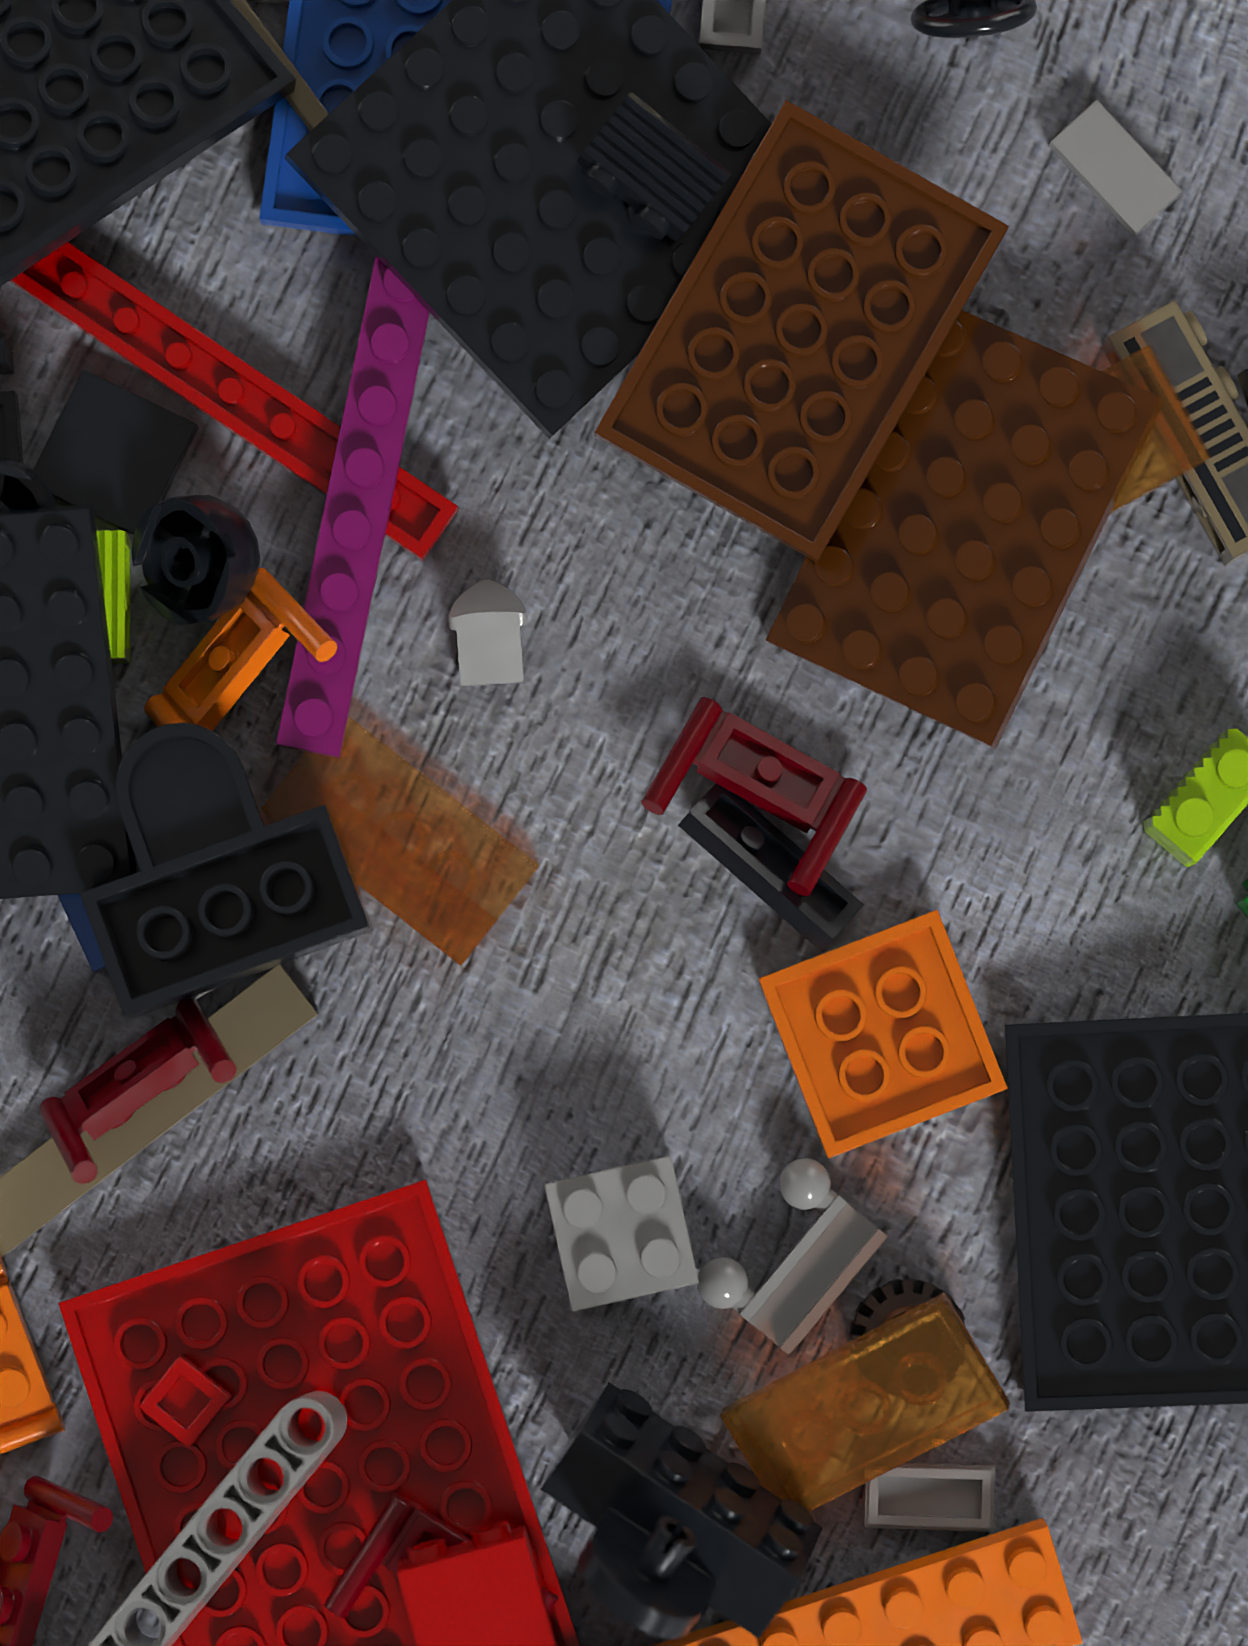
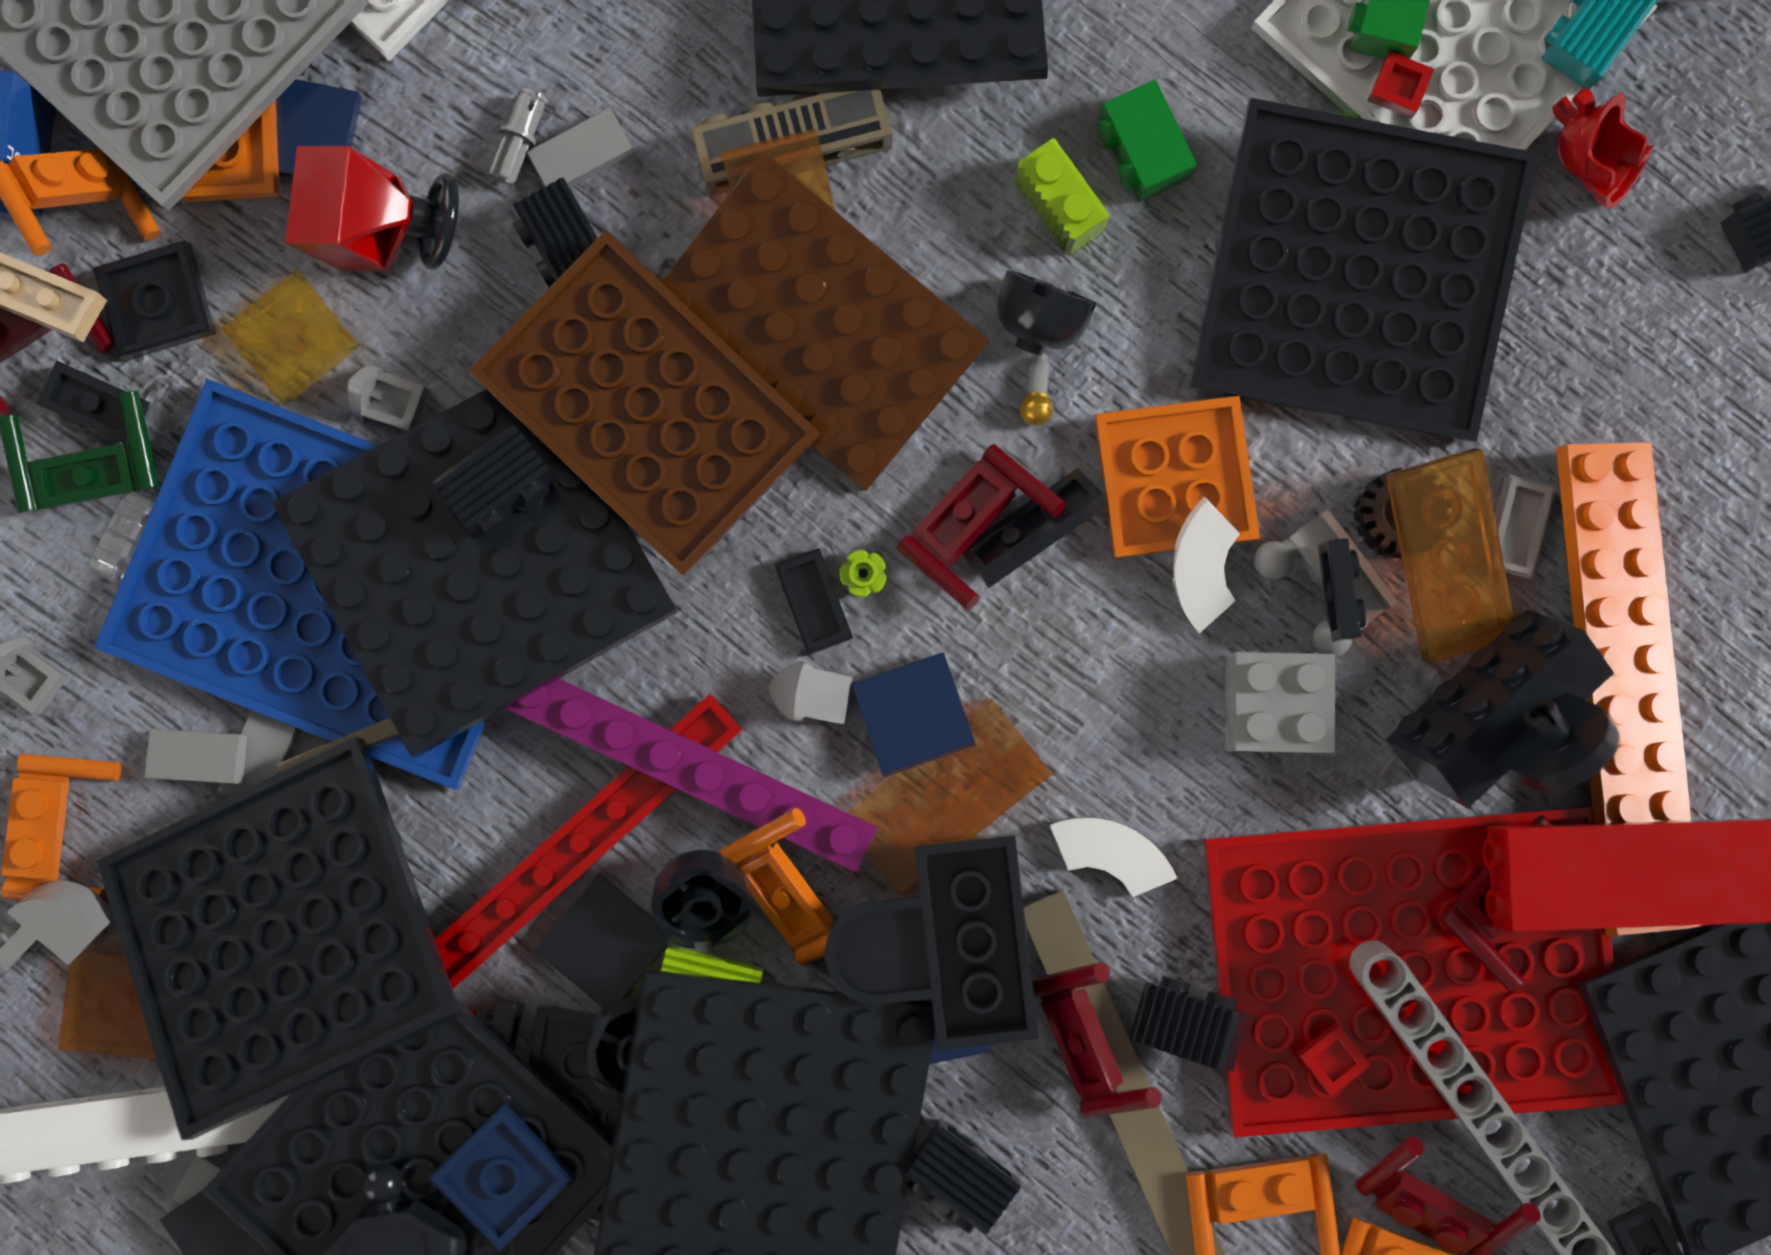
camera: 75 degrees left, 0 degrees up
none -> light grey axle [488,88,548,185]
none -> black brick [512,177,598,288]
none -> black tile [774,548,853,656]
none -> lime plate [839,550,887,597]
none -> dark blue tile [852,652,976,777]
none -> black cylinder [997,270,1096,356]
none -> piece [1019,353,1053,426]
none -> white tile [1049,817,1178,897]
none -> black brick [1129,976,1249,1072]
none -> white tile [1173,496,1240,634]
none -> black plate [1318,538,1366,642]

